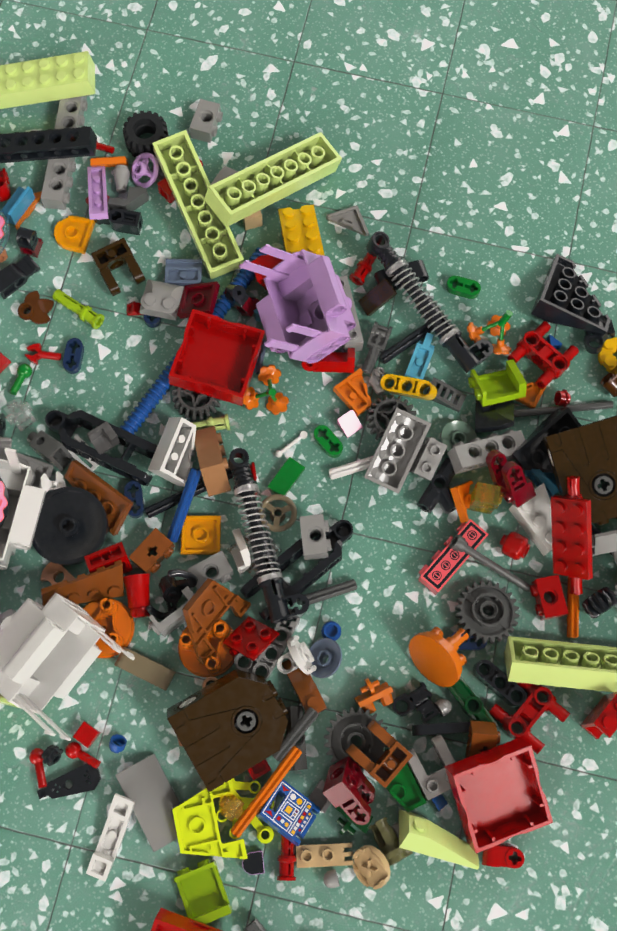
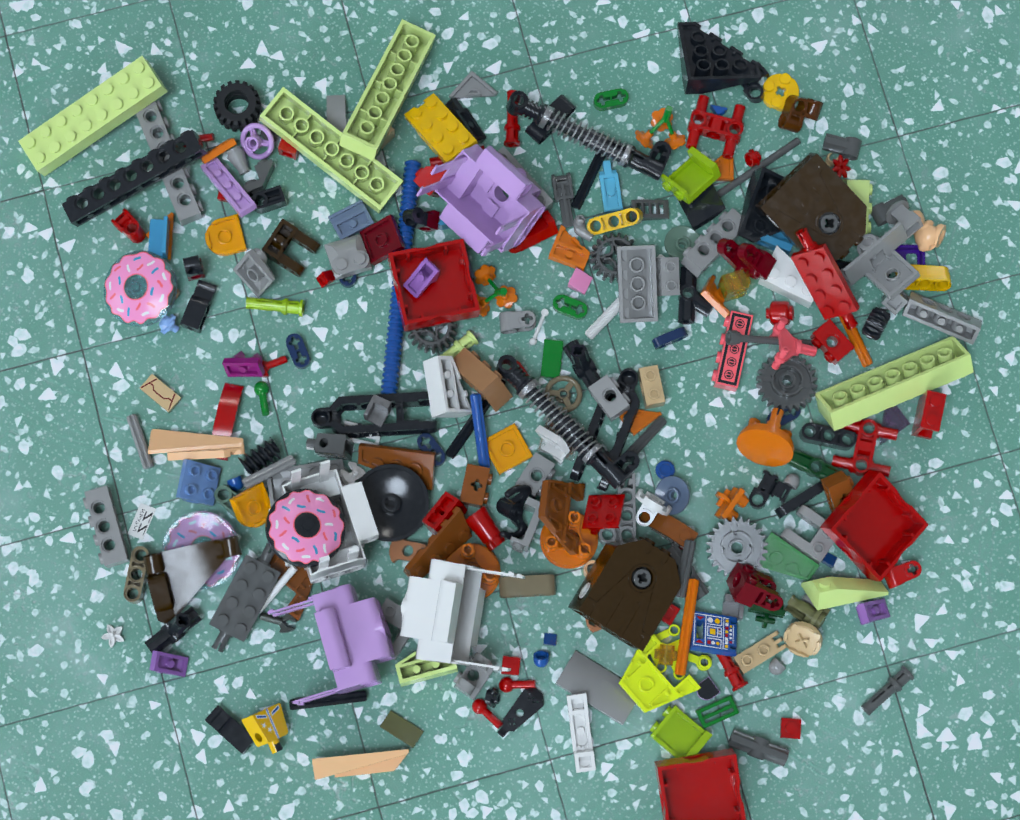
camera: 30 degrees left, 5 degrees up
clear brick [4,398,37,432] -> none
reddish brown plate [18,291,54,324] -> none
light grey brick [189,99,223,143] -> none
dark orange brick [346,719,413,788] -> none
dark brown tile [358,278,397,316] -> none
none -> magenta tile [222,351,265,377]
none -> light grey slope [233,248,275,298]
none -> medium lavender slope [403,257,440,299]
none -> black hinge [445,97,486,143]
none -> light grey brick [453,652,494,701]
none -> light grey piece [499,310,536,334]
none -> blue piece [543,633,557,646]
none -> black piece [563,339,601,396]
none -> orange tile [619,409,662,436]
none -> tan brick [637,365,665,410]
none -> dark blue beam [652,327,688,350]
none -> green tile [695,695,739,729]
none -> coral axle [770,317,817,370]
none -> medium lavender slope [856,598,890,625]
none -> clear purple tile [879,406,910,445]

